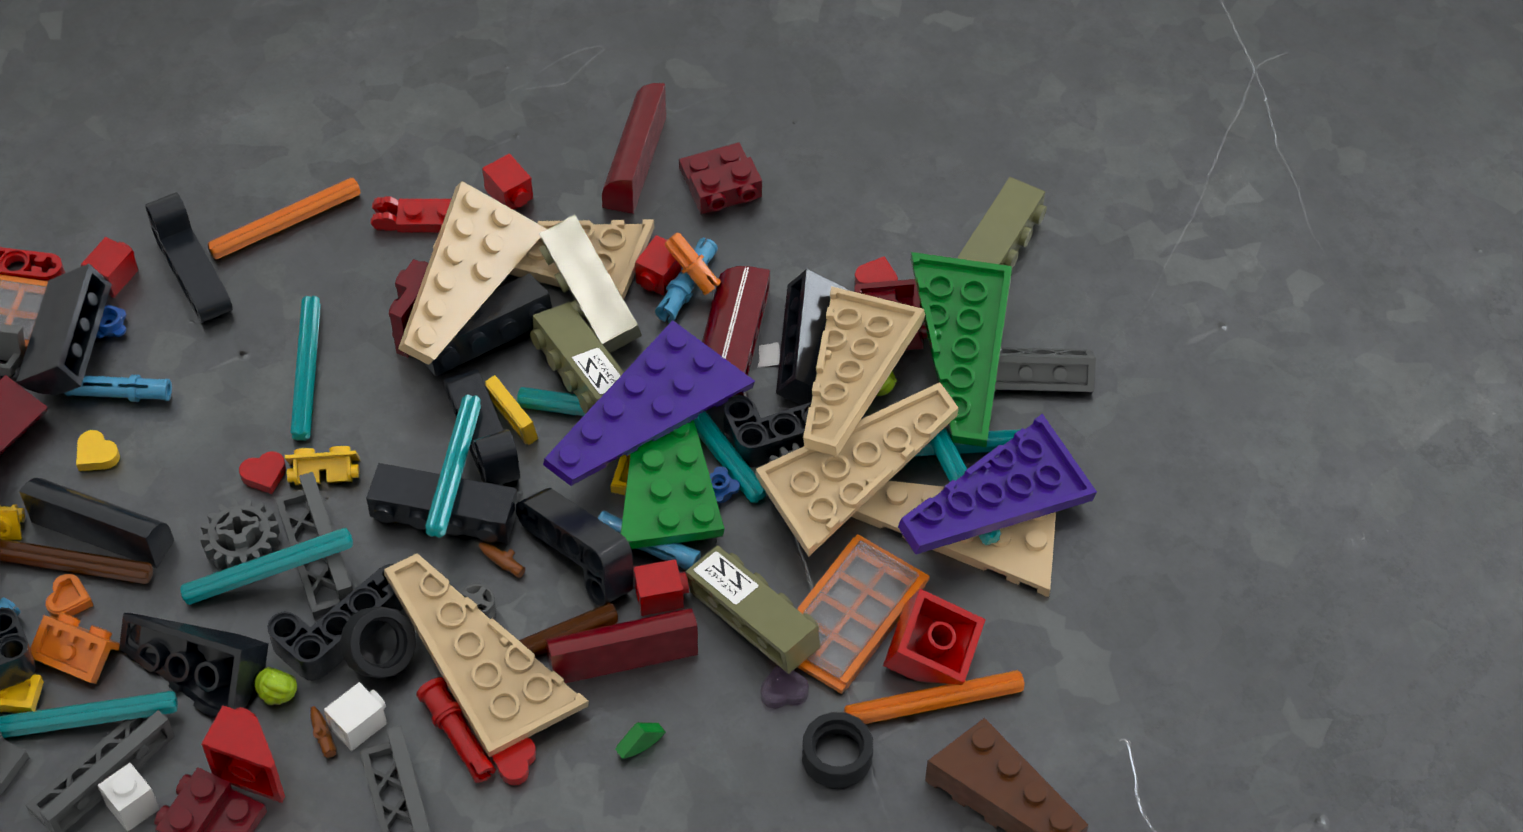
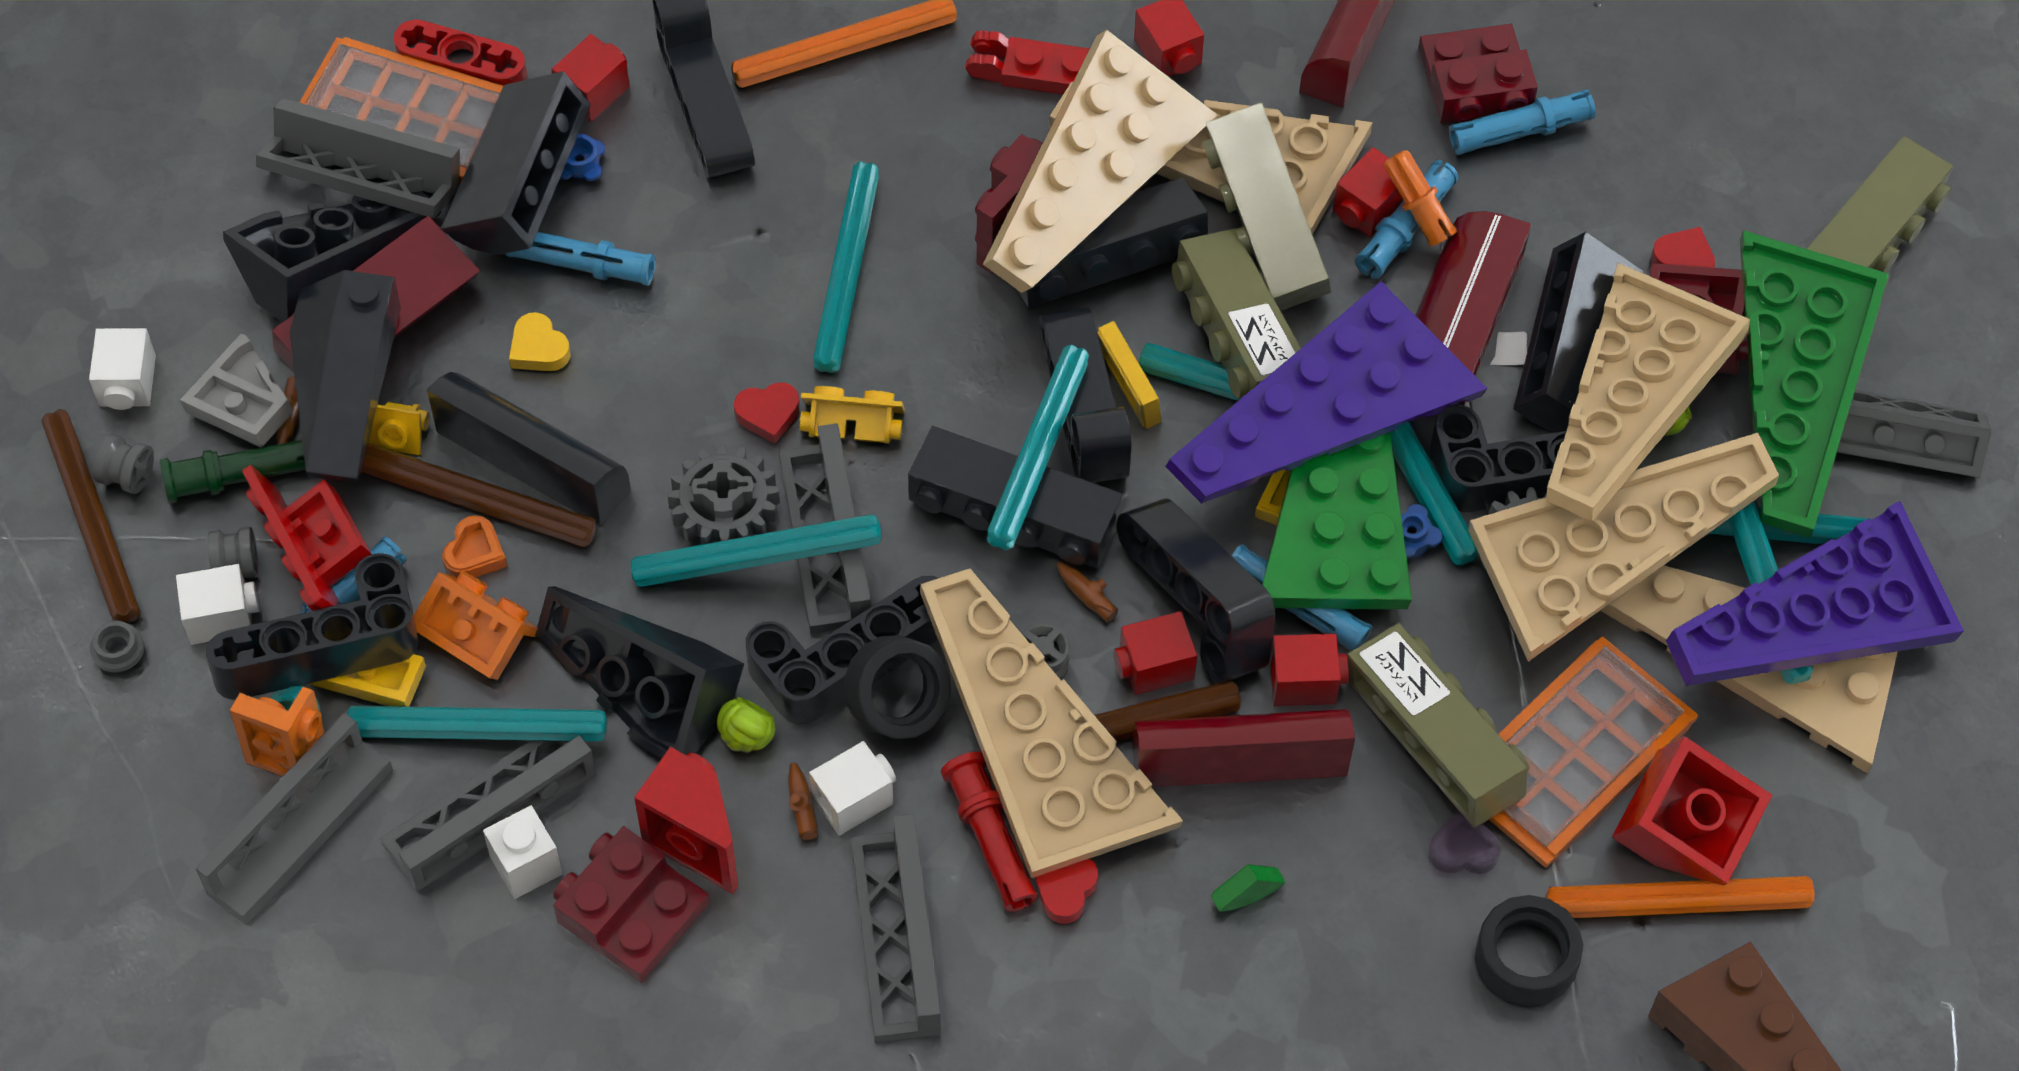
camera: 10 degrees right, 5 degrees up
none -> red brick [1113,611,1197,696]
none -> dark azure pin [1449,89,1596,155]

